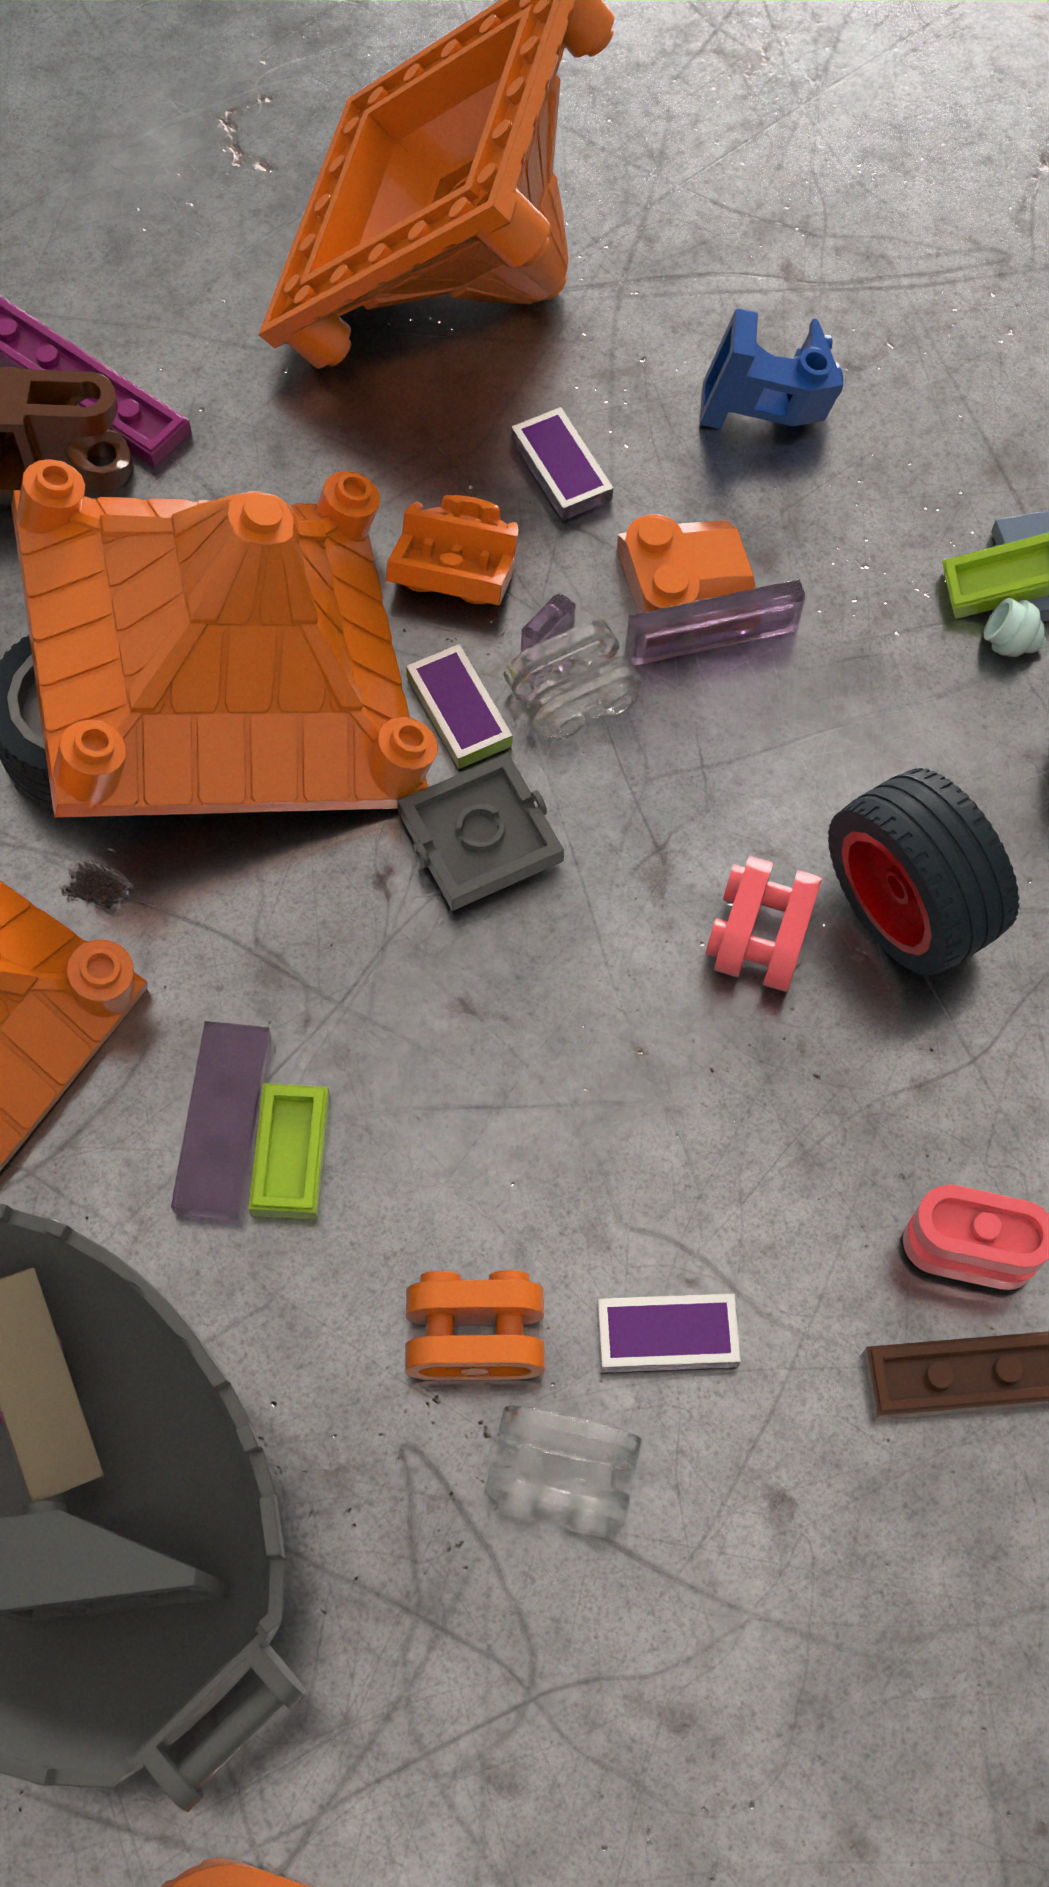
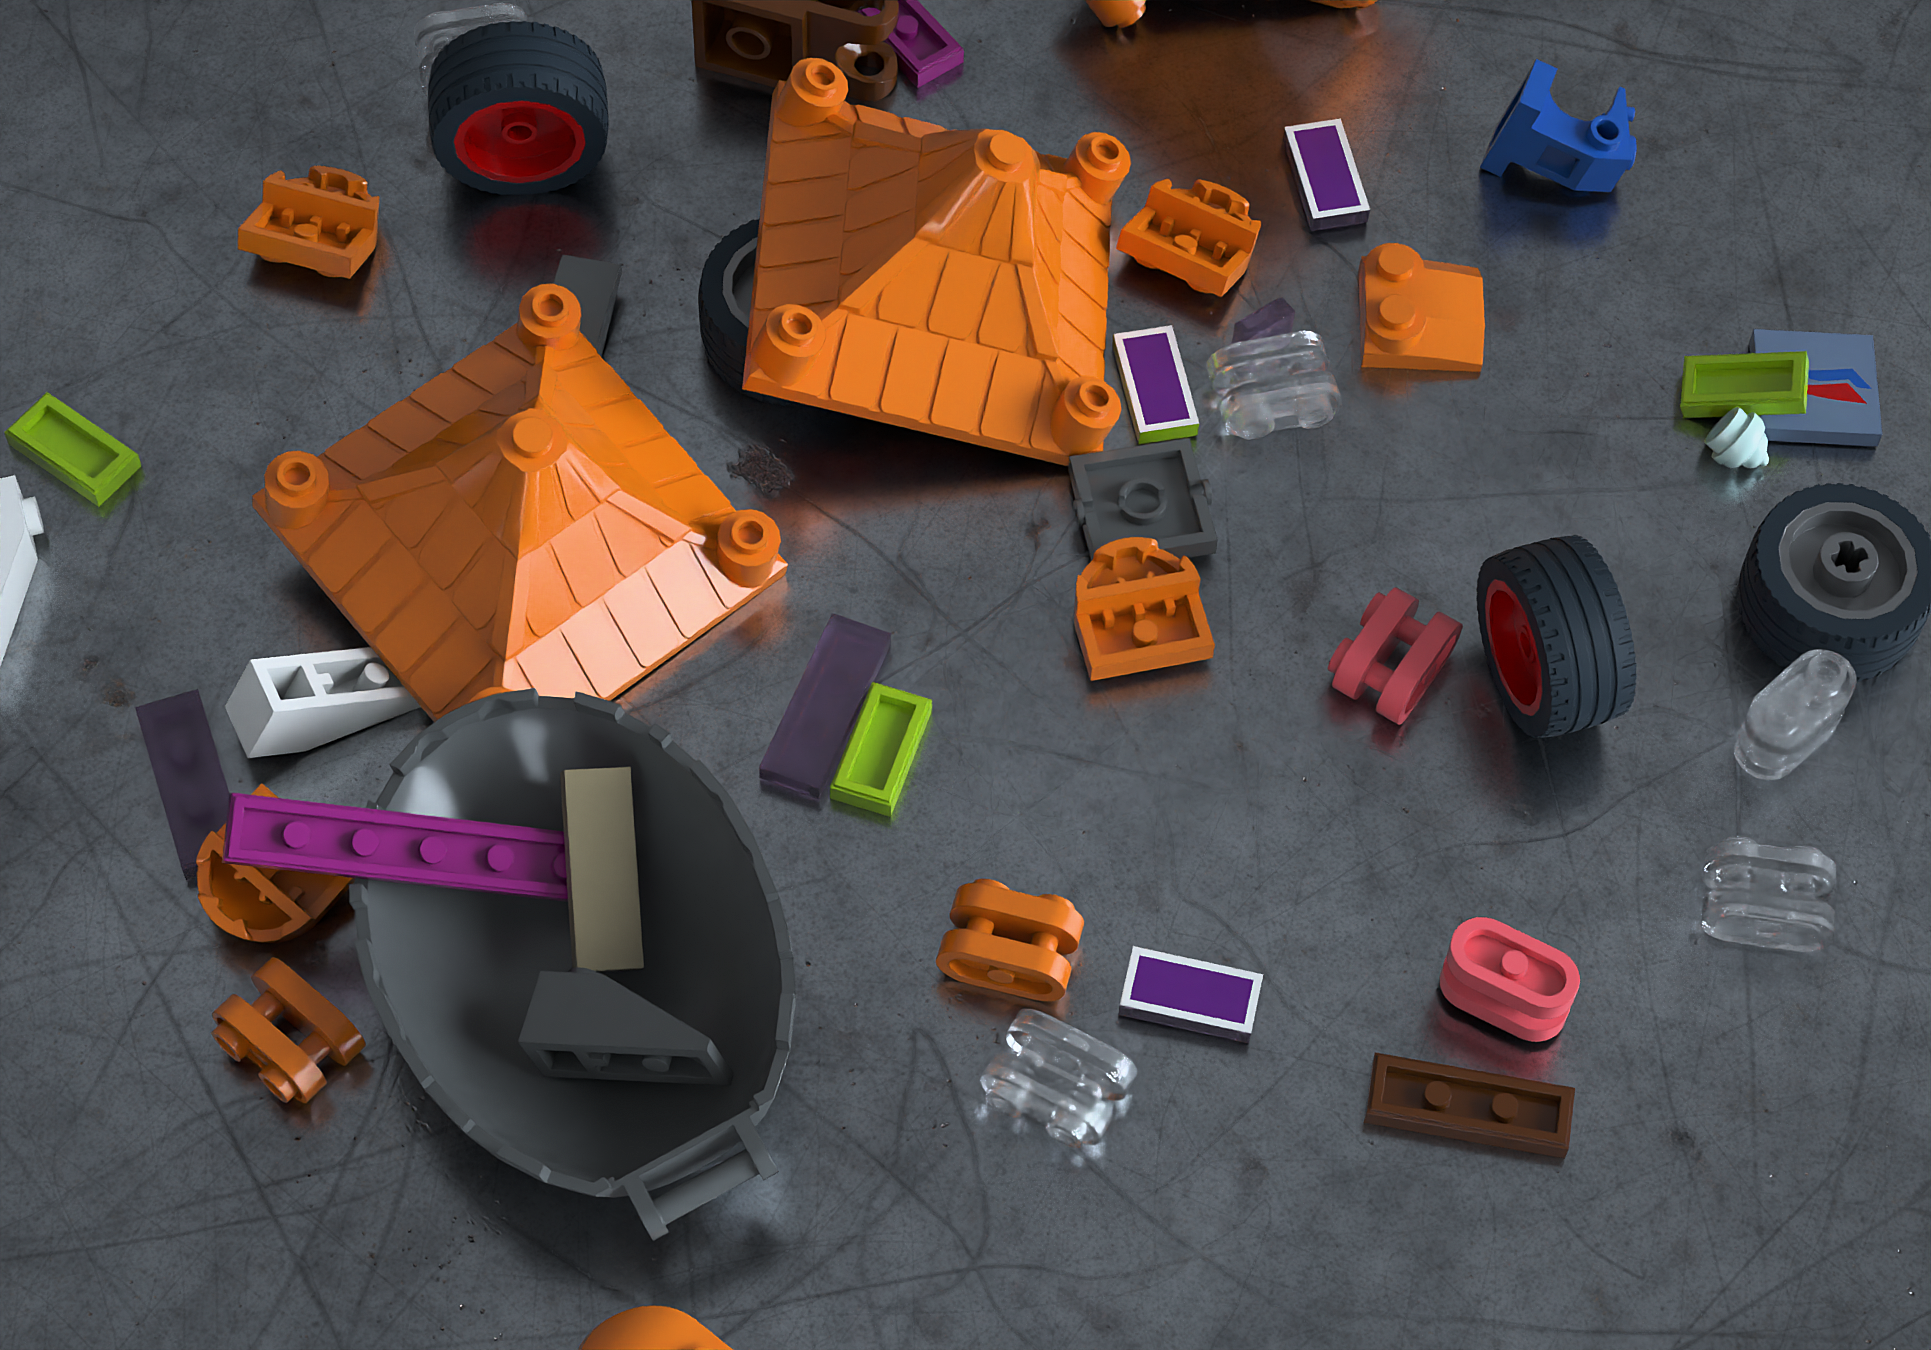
camera: 15 degrees right, 5 degrees down
clear purple tile [625,579,806,666] -> none
none -> orange slope [1074,537,1215,681]

